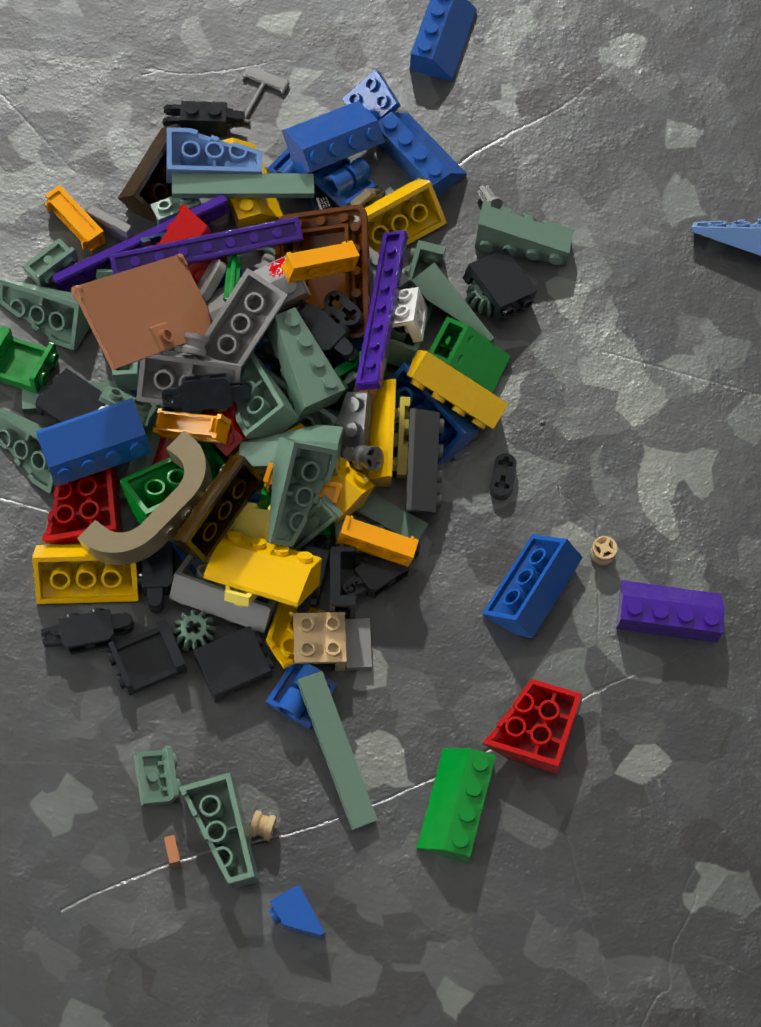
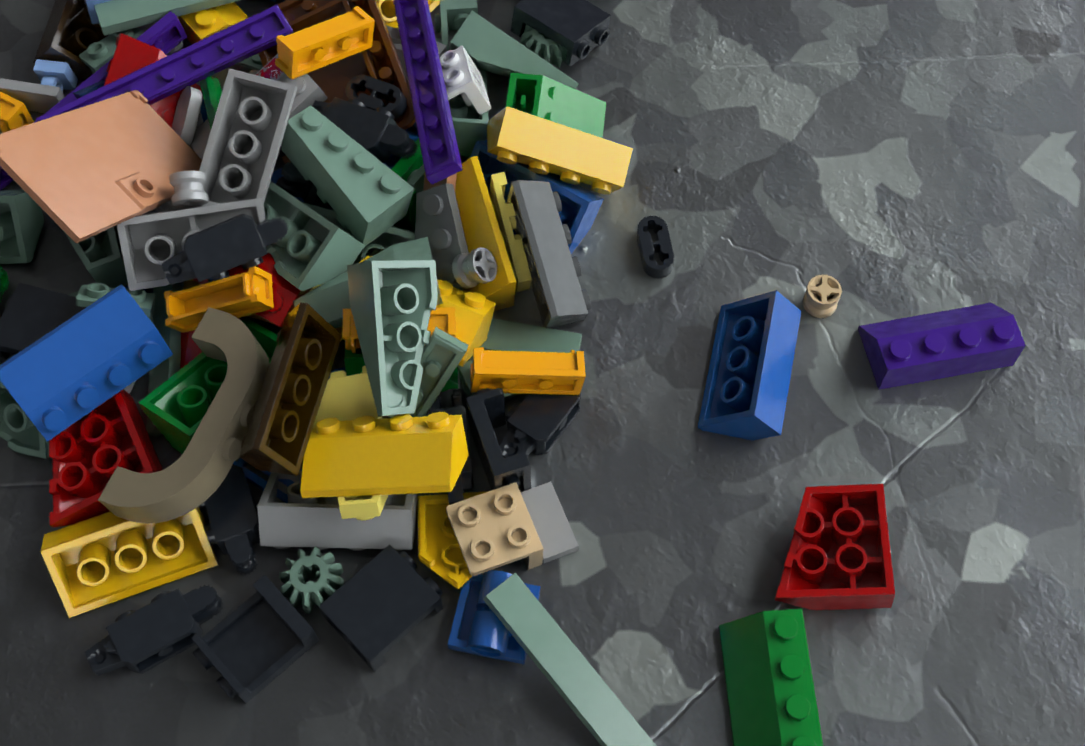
camera: 15 degrees left, 5 degrees down
none -> light blue tile [33,59,78,93]

